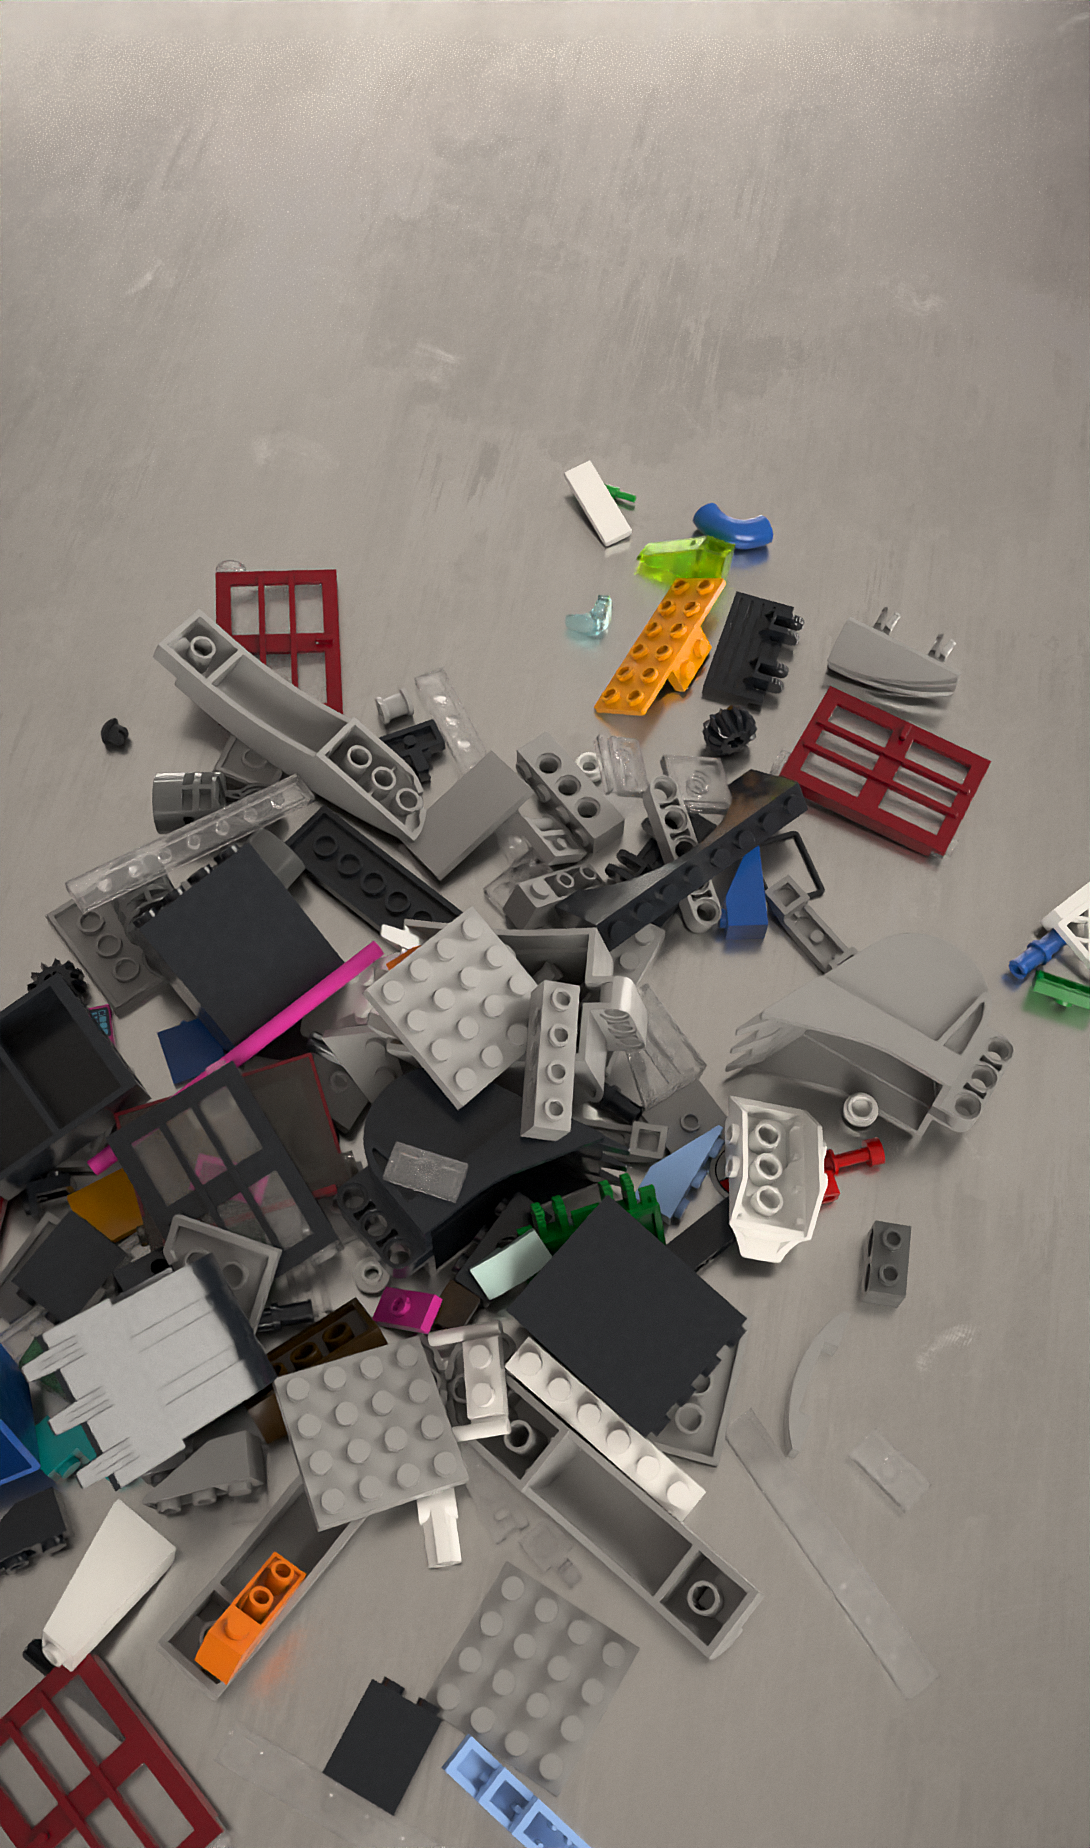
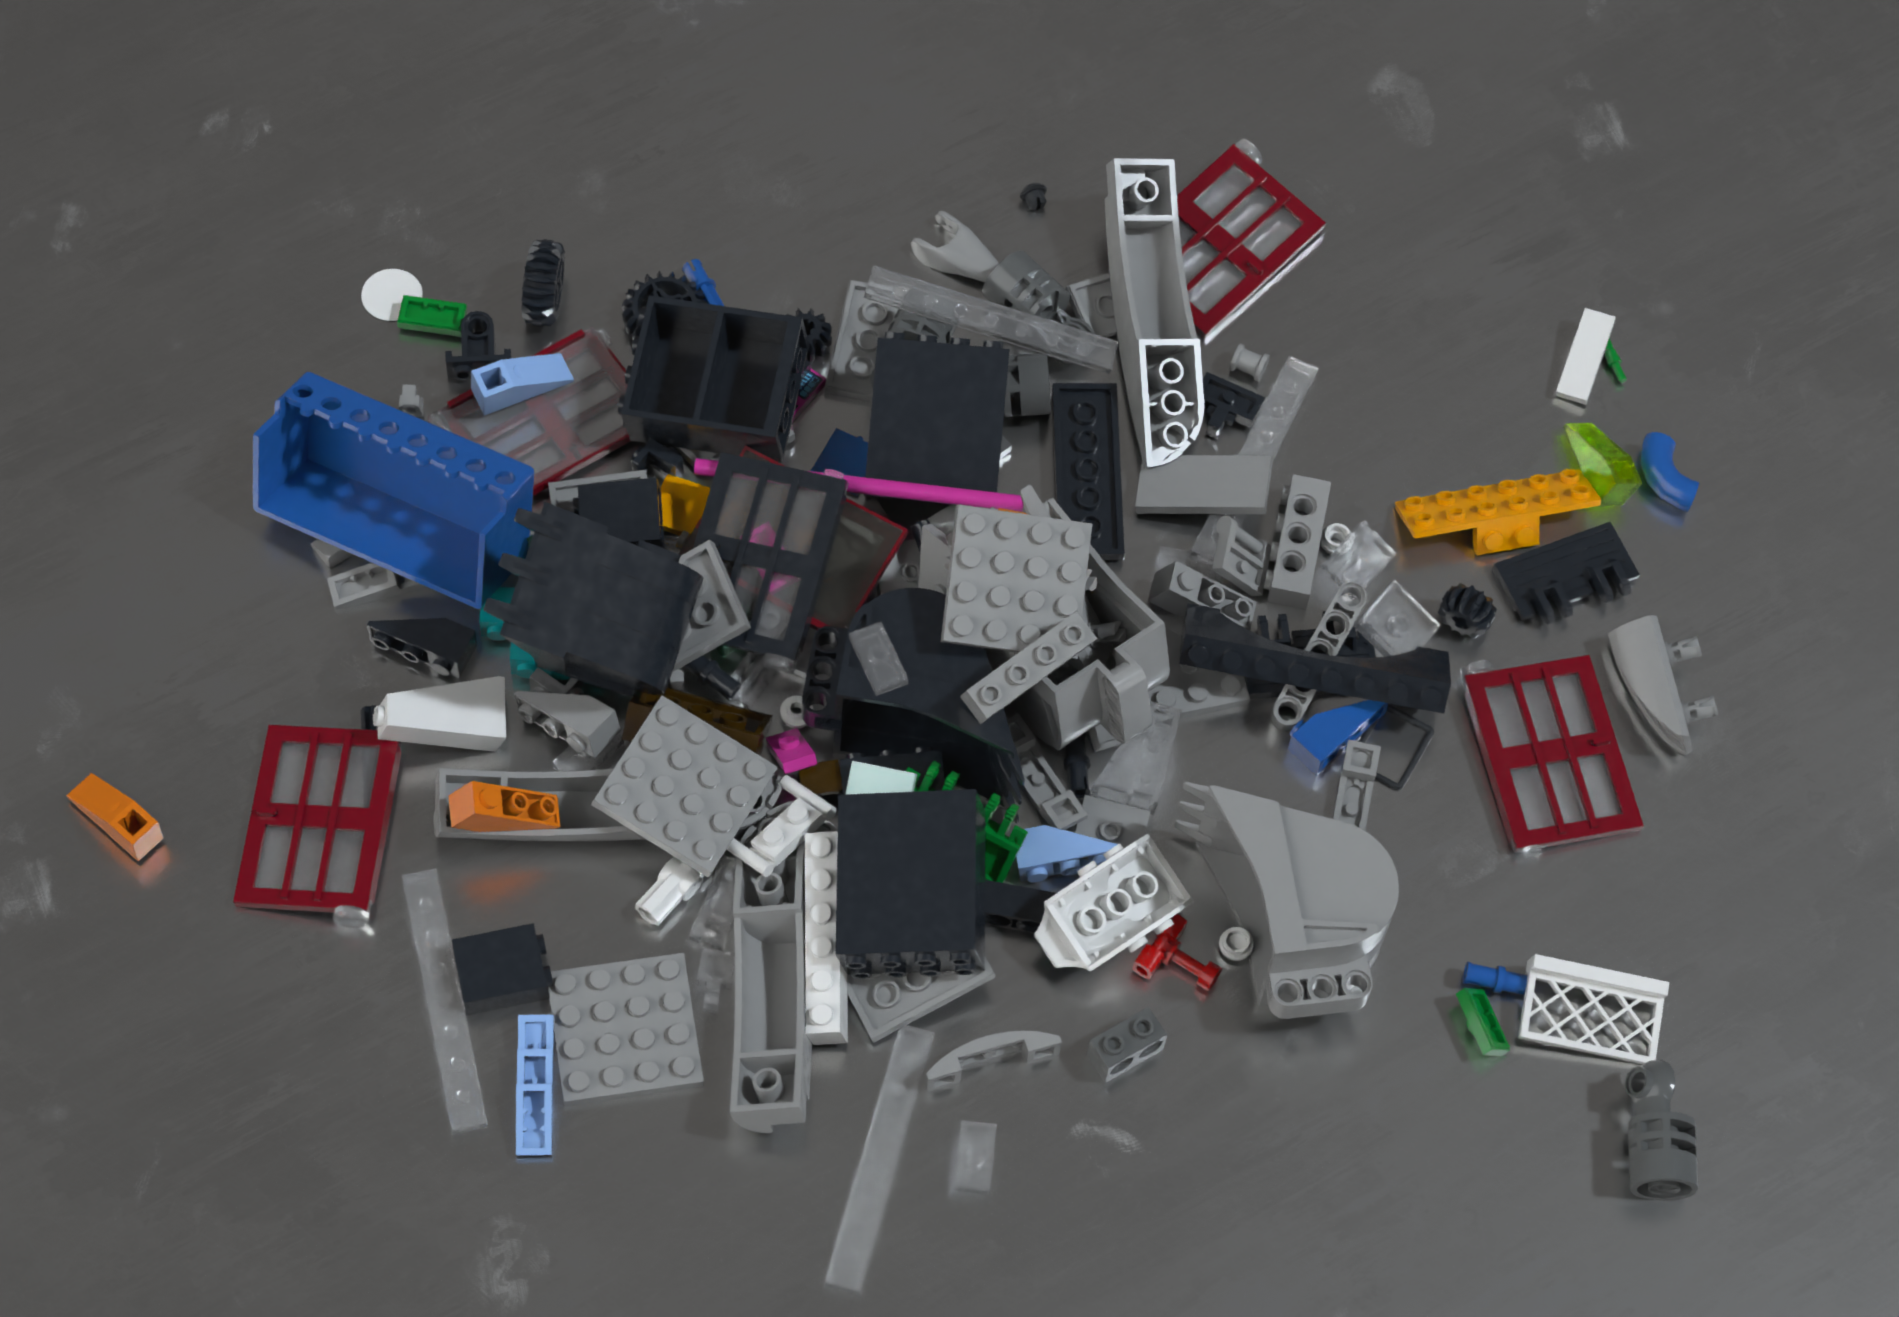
camera: 45 degrees right, 0 degrees up
clear light blue hair [565,595,613,636] -> none
none -> light grey animal [911,211,999,282]

